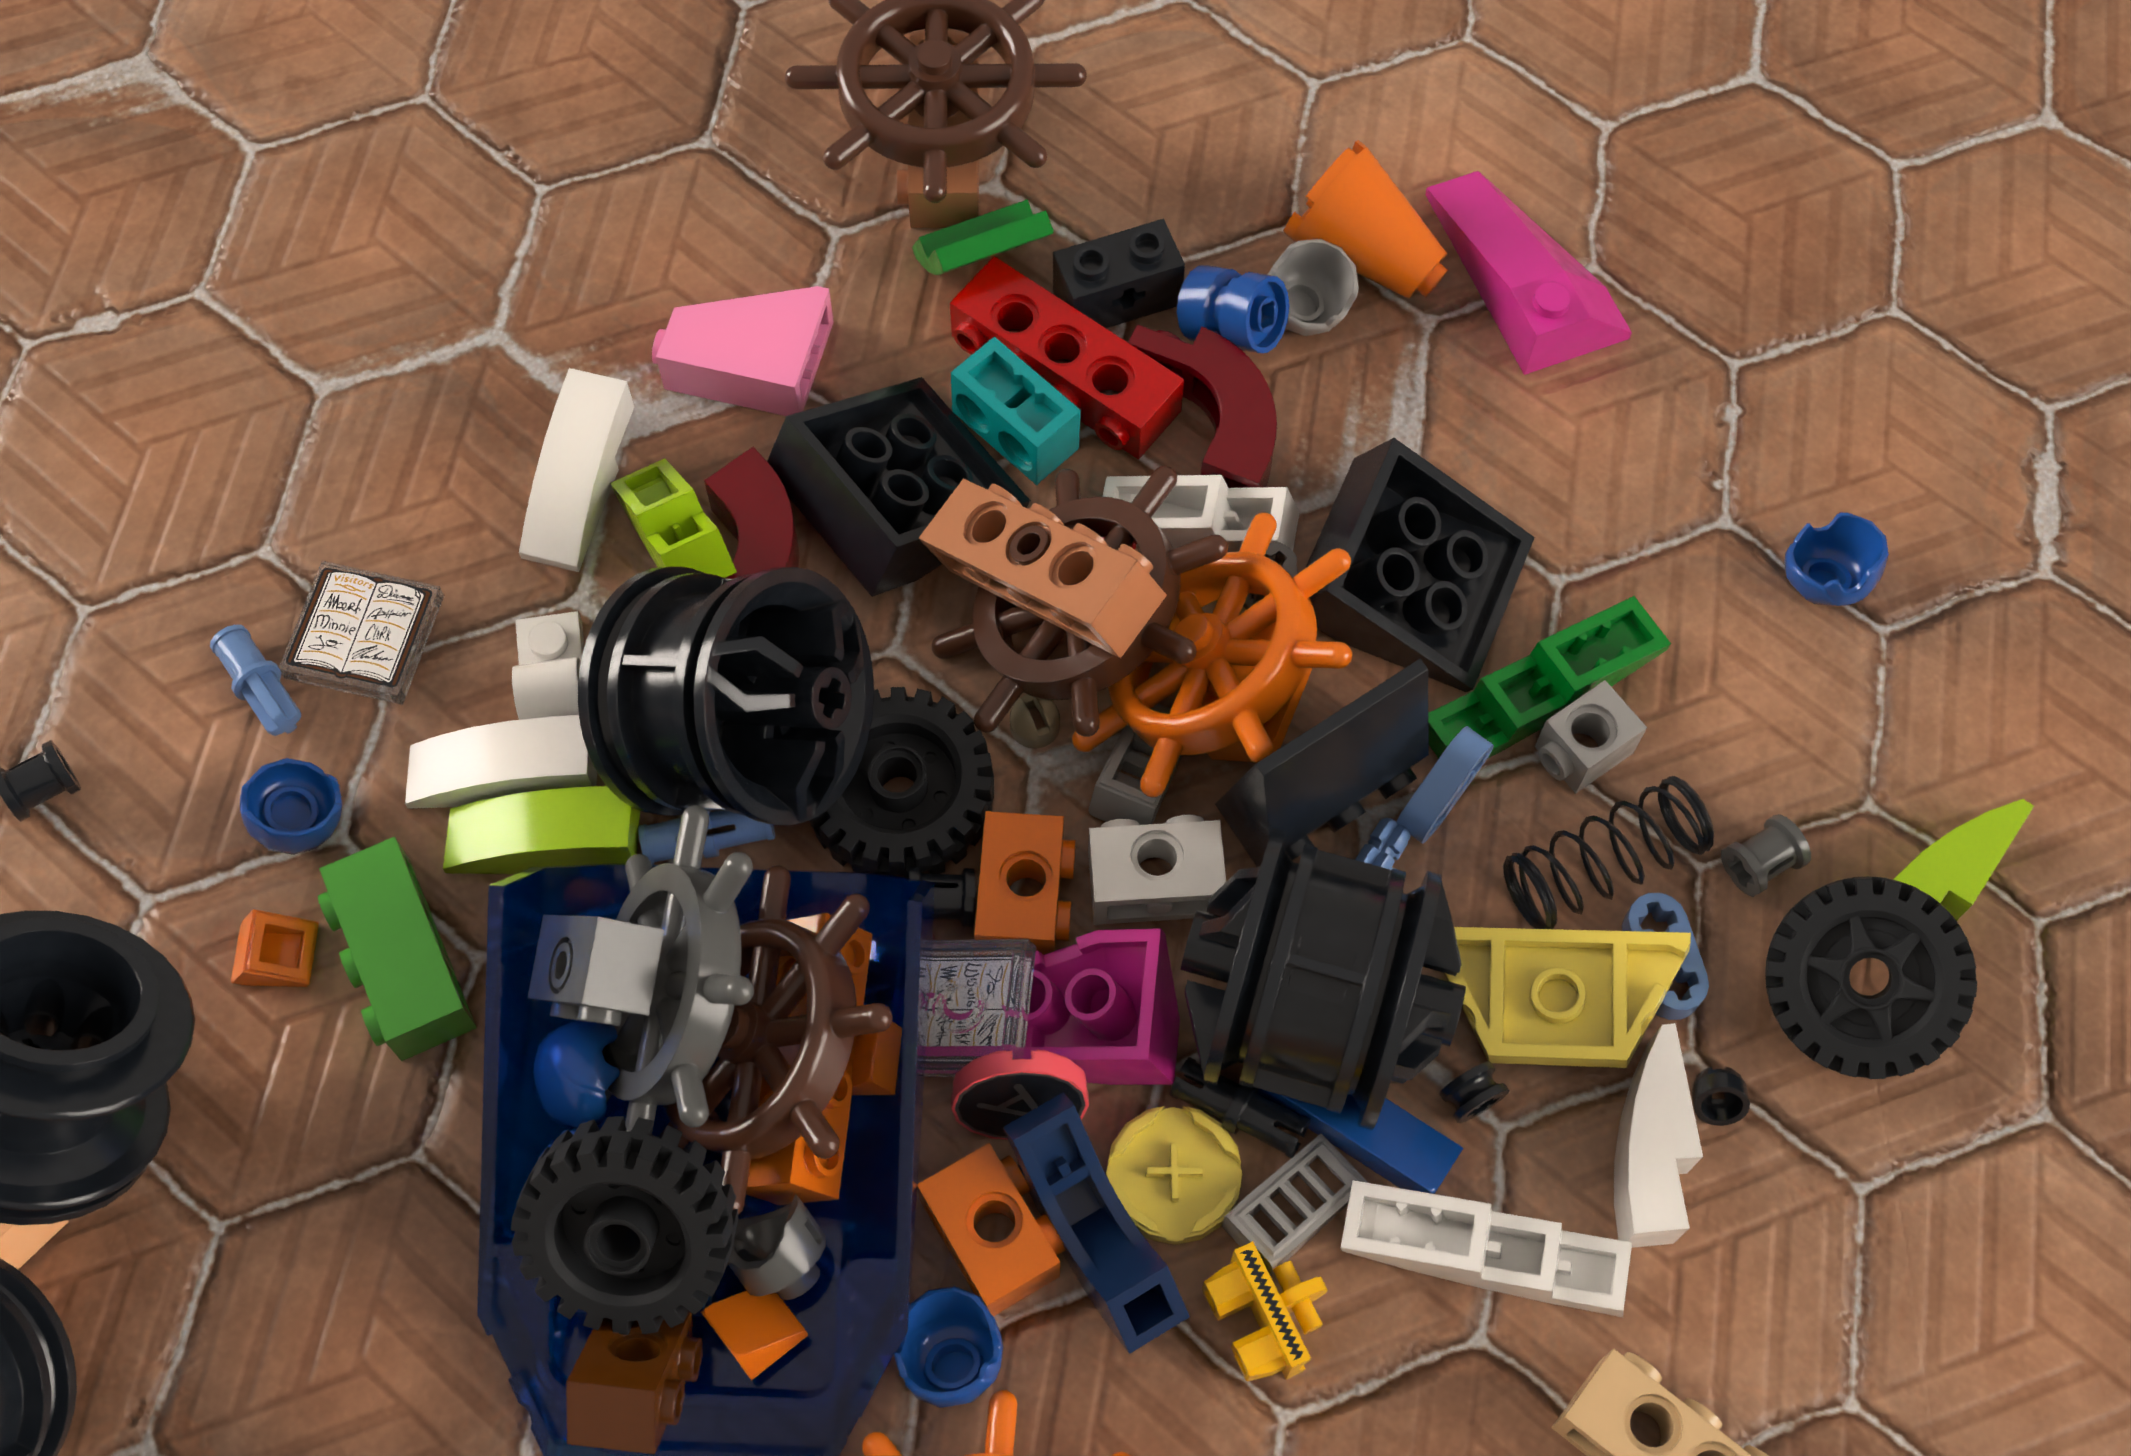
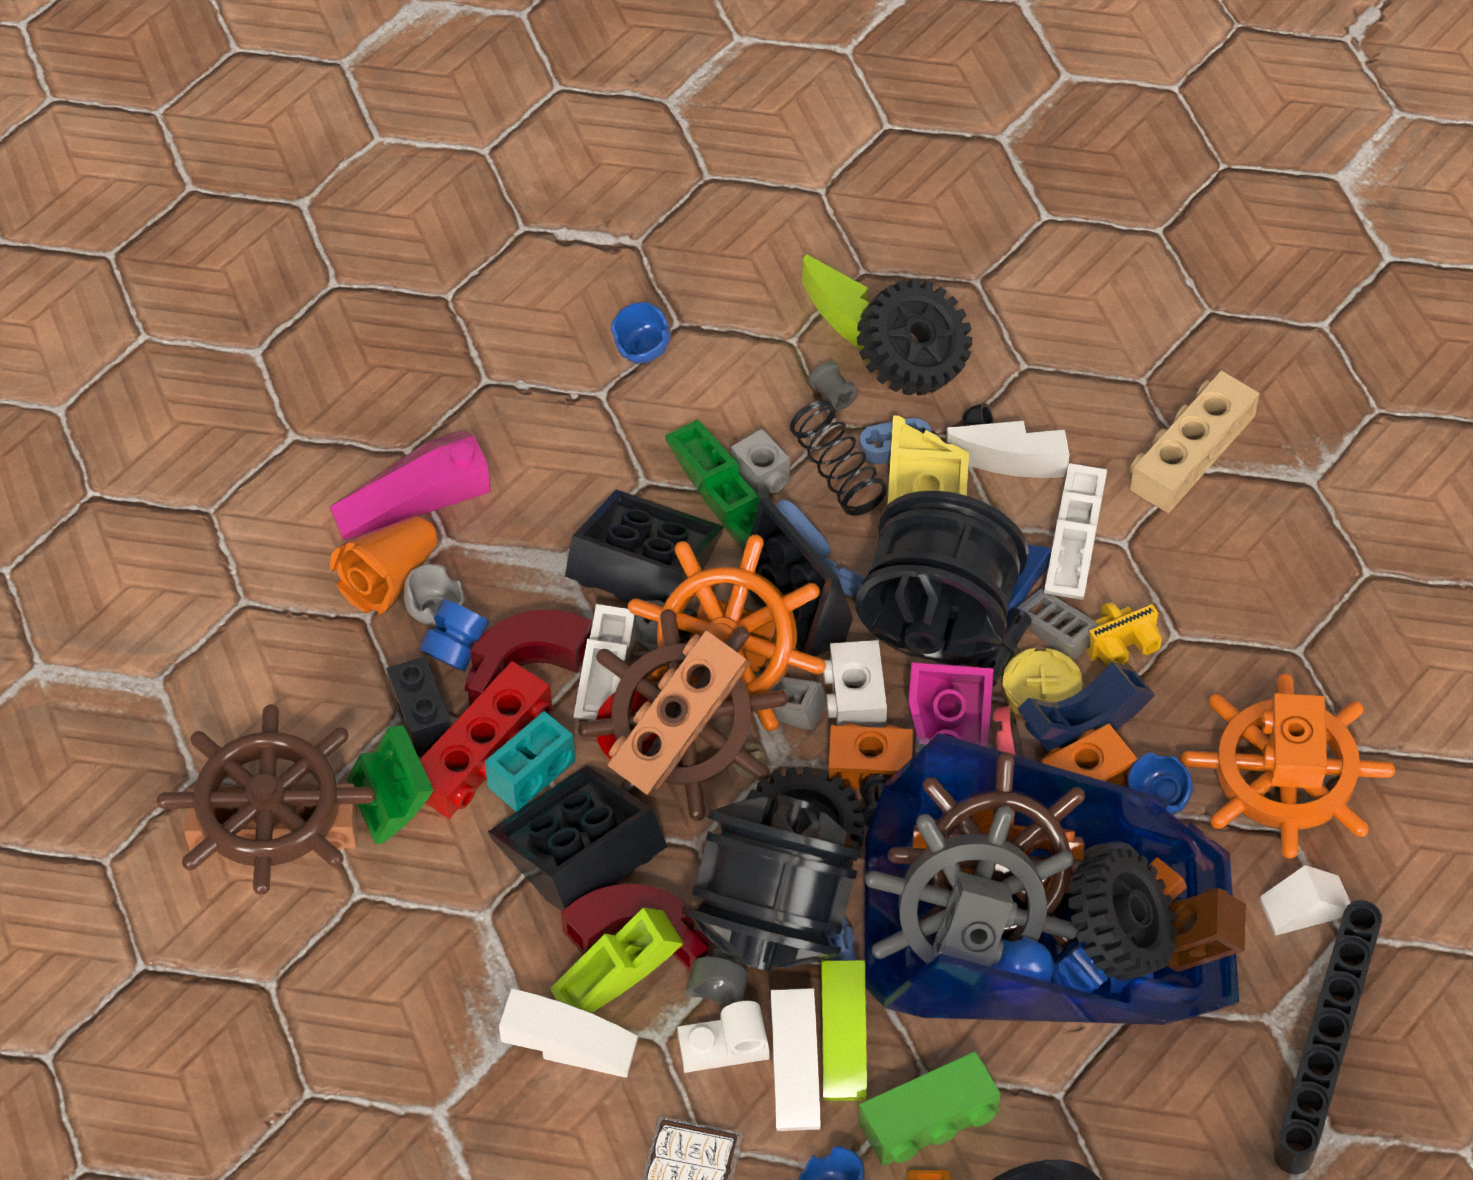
camera: 90 degrees left, 10 degrees down
bright pink slope [652,286,834,416] -> none

